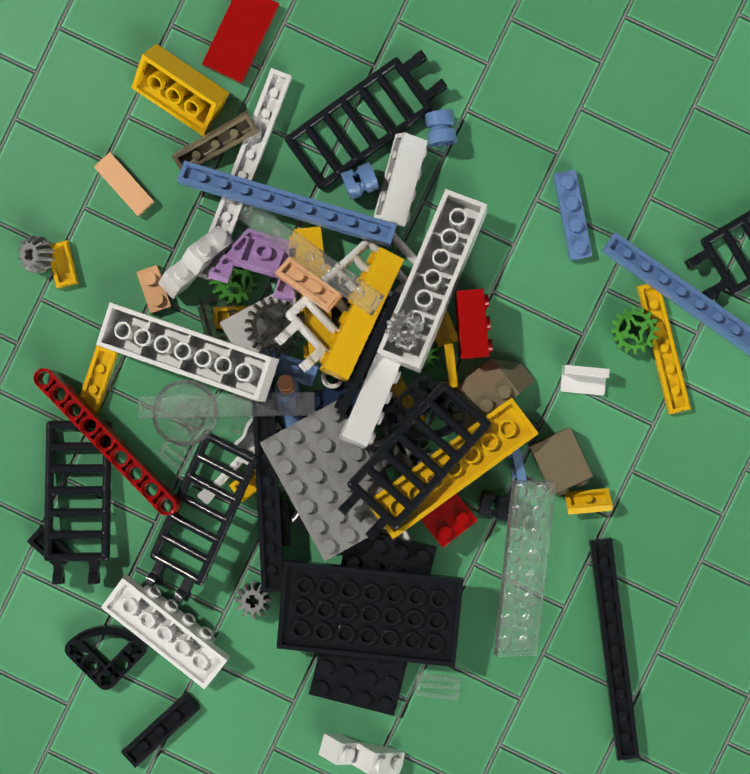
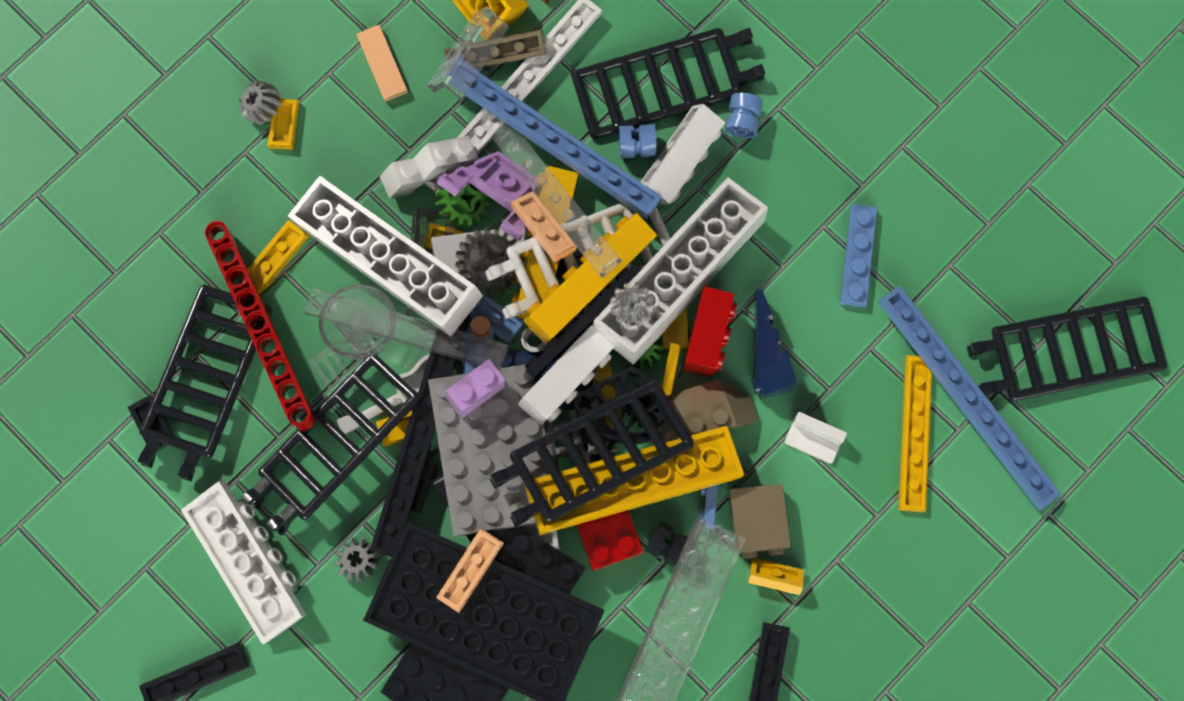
camera: 15 degrees right, 10 degrees down
black beam [65,624,148,690] -> none
light nougat plate [136,265,172,314] -> none
bright green gear [610,306,659,354] -> none
none -> clear panel [427,6,508,99]
none -> light nougat tile [436,528,504,613]
none -> lavender brick [446,359,505,418]
none -> dark blue wedge [751,289,797,400]

